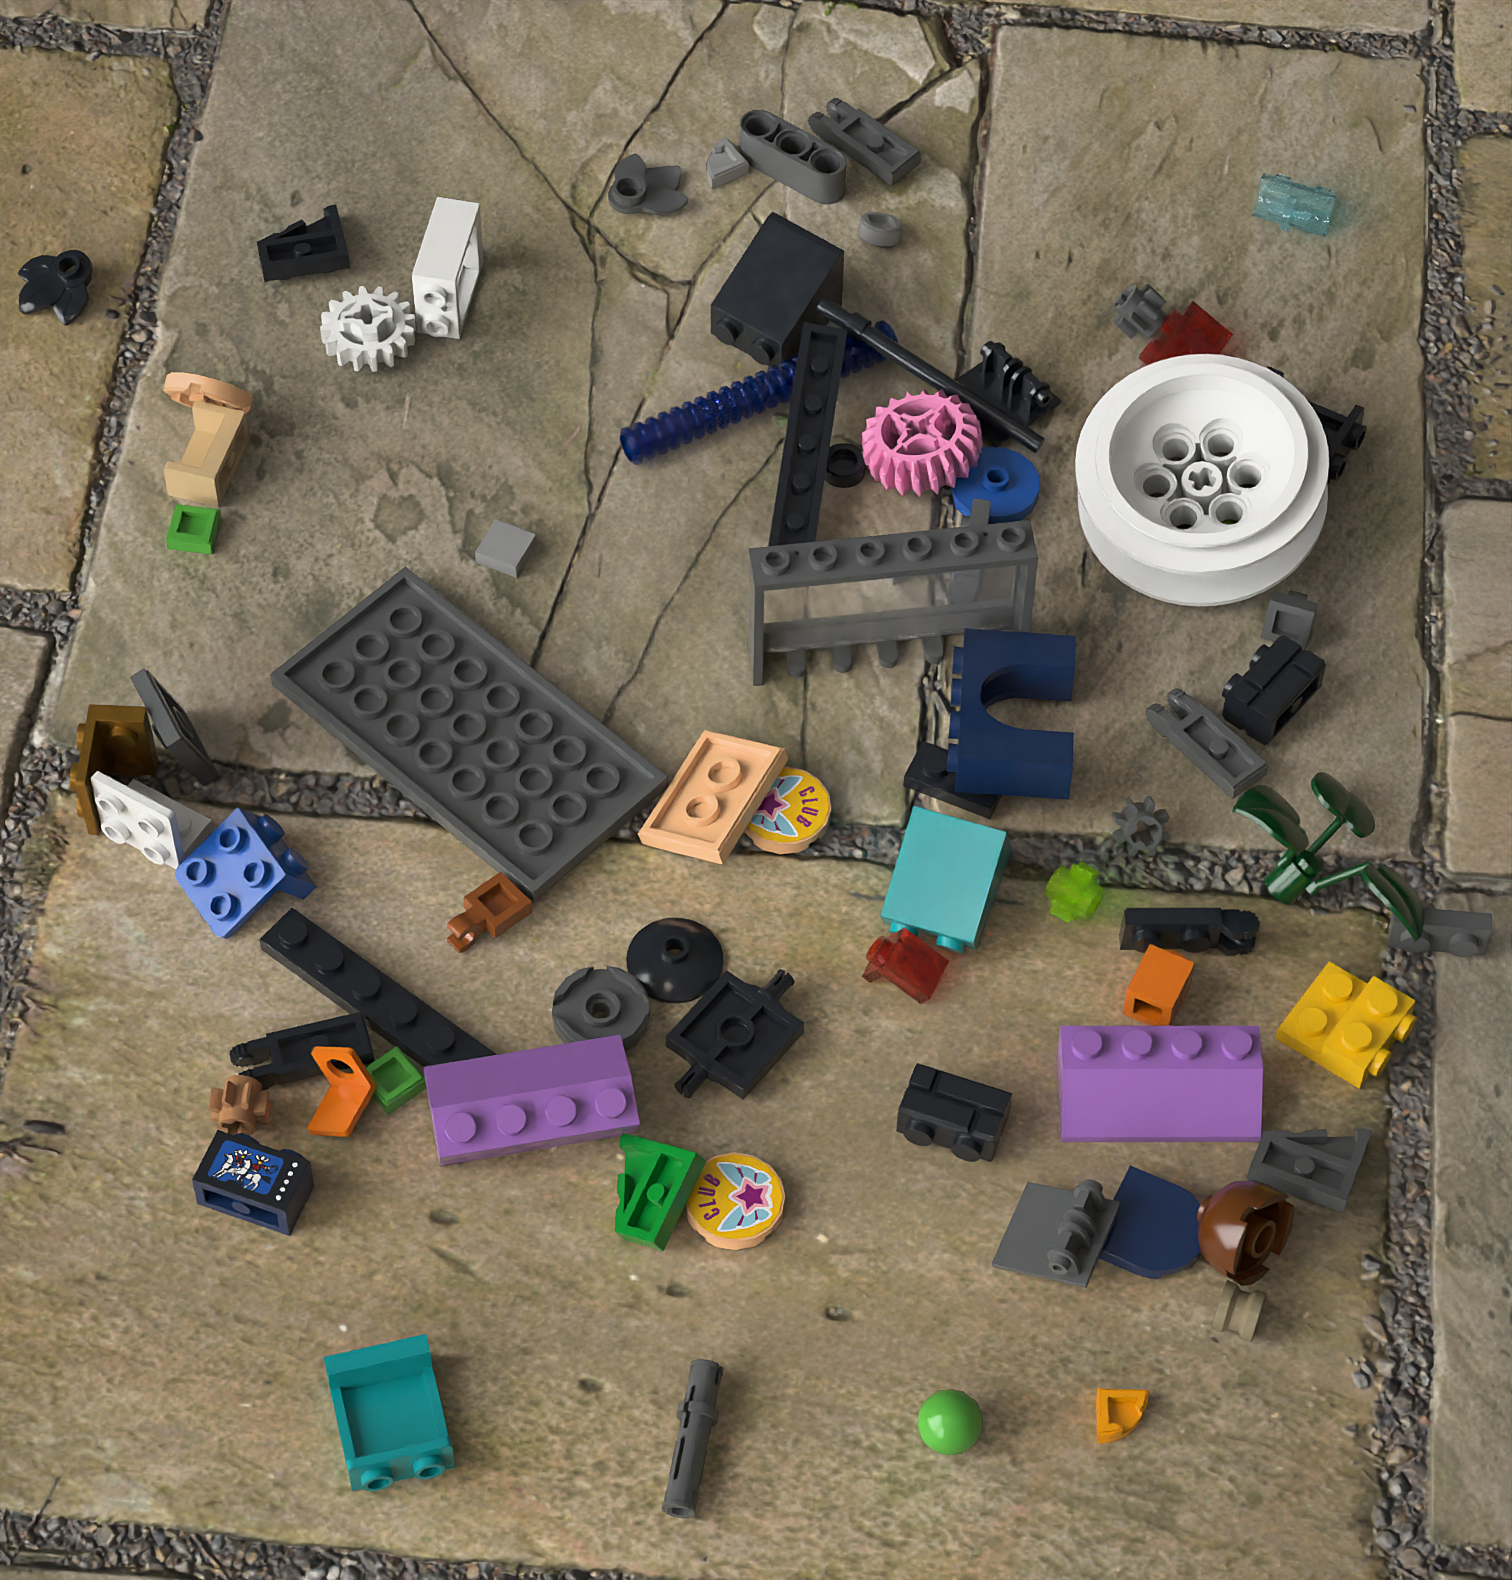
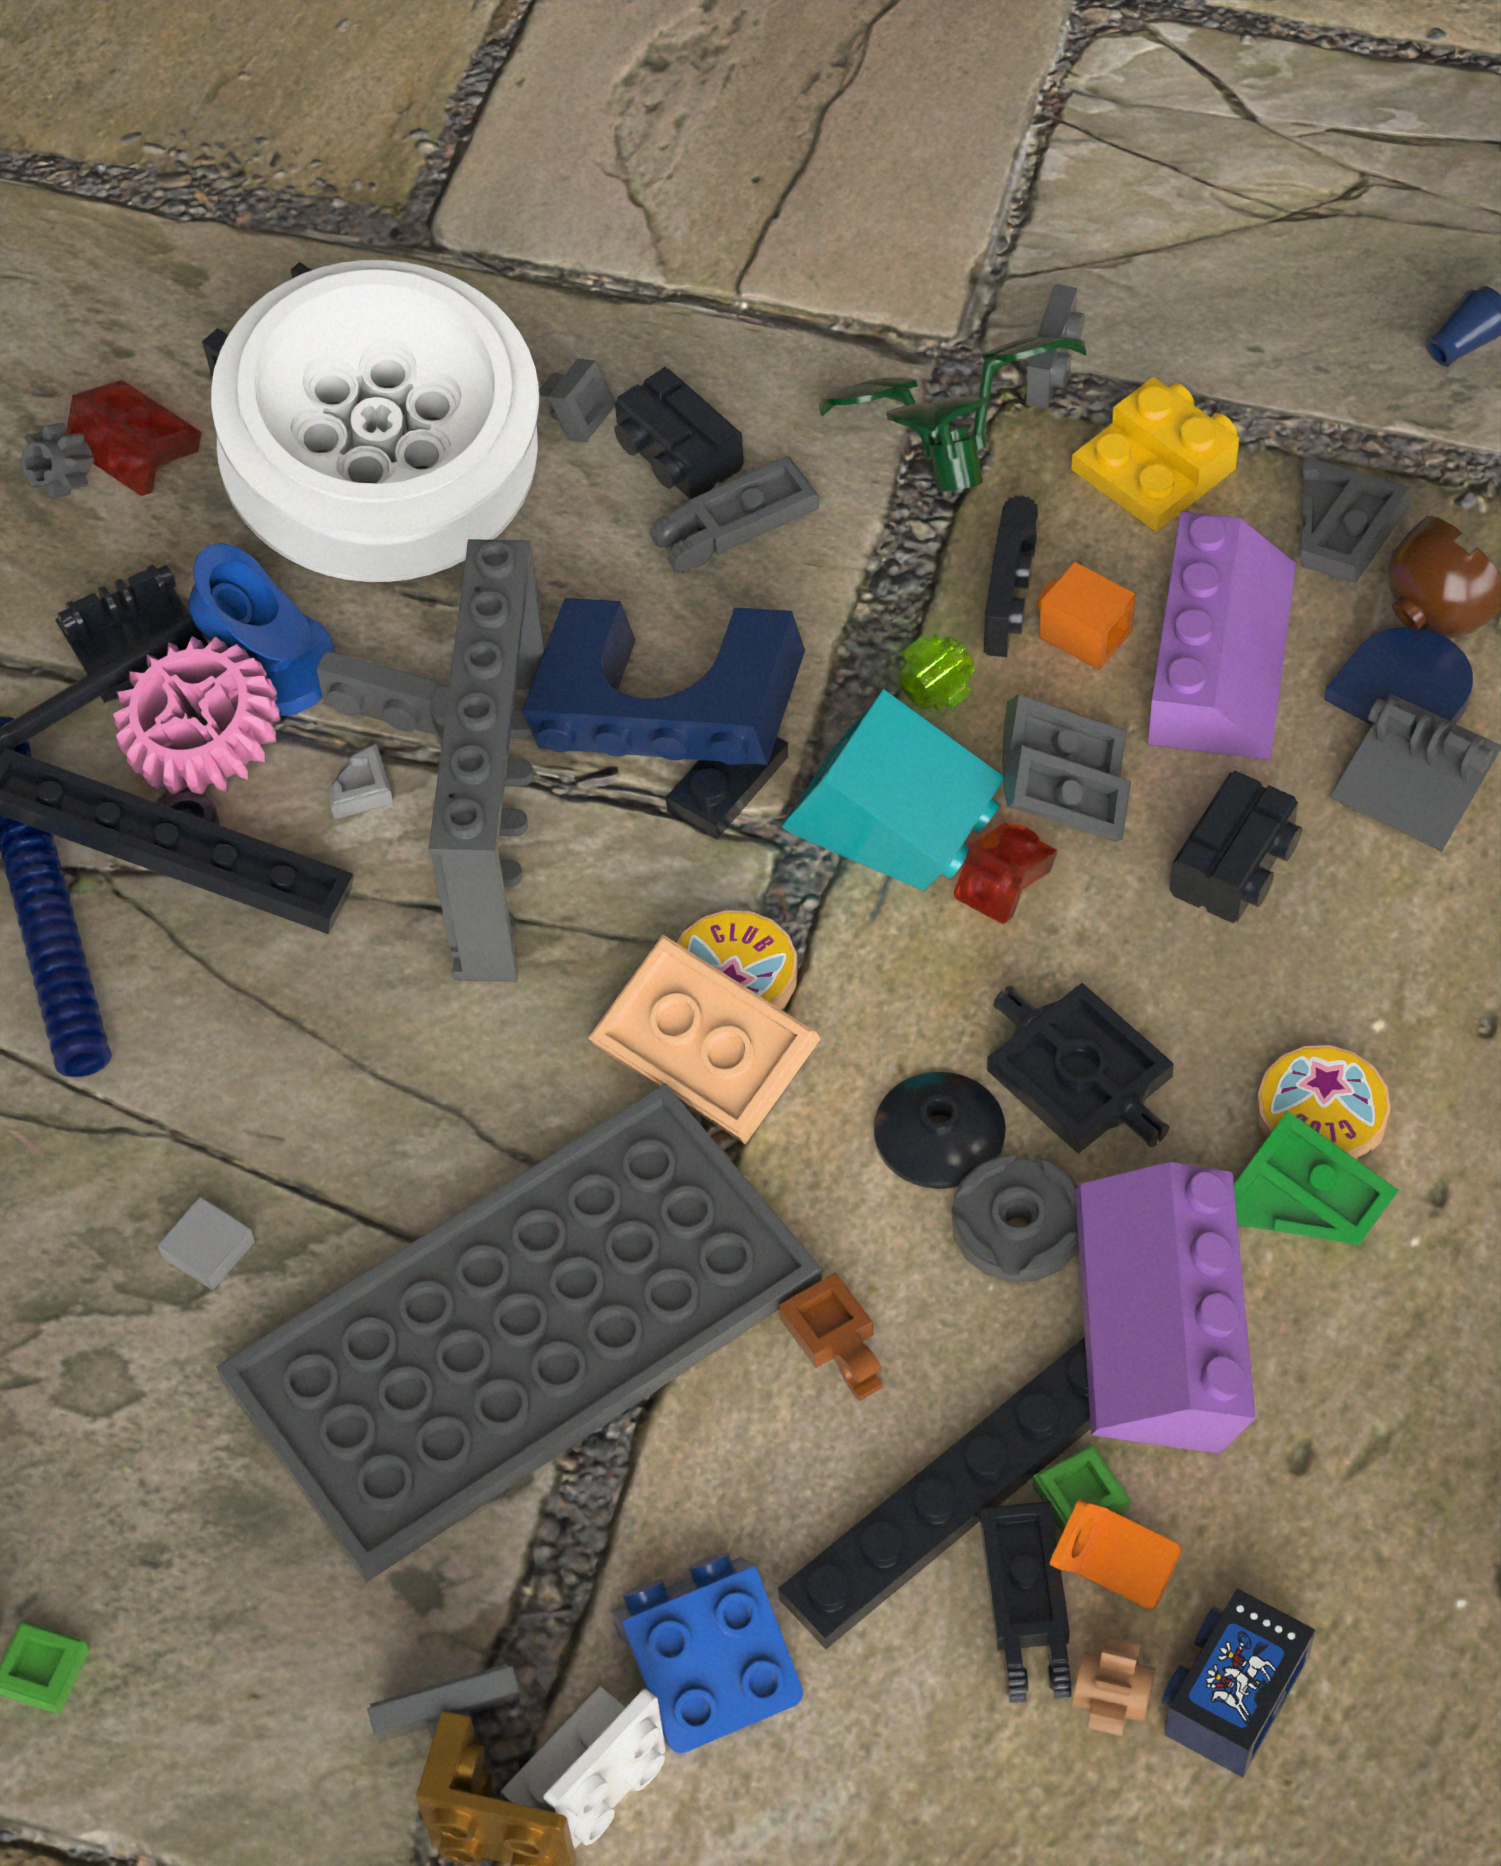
camera: 75 degrees left, 0 degrees up
dark grey gear [1111,796,1171,857] -> none
none -> blue piece [188,543,312,662]
none -> dark grey slope [1002,695,1131,842]

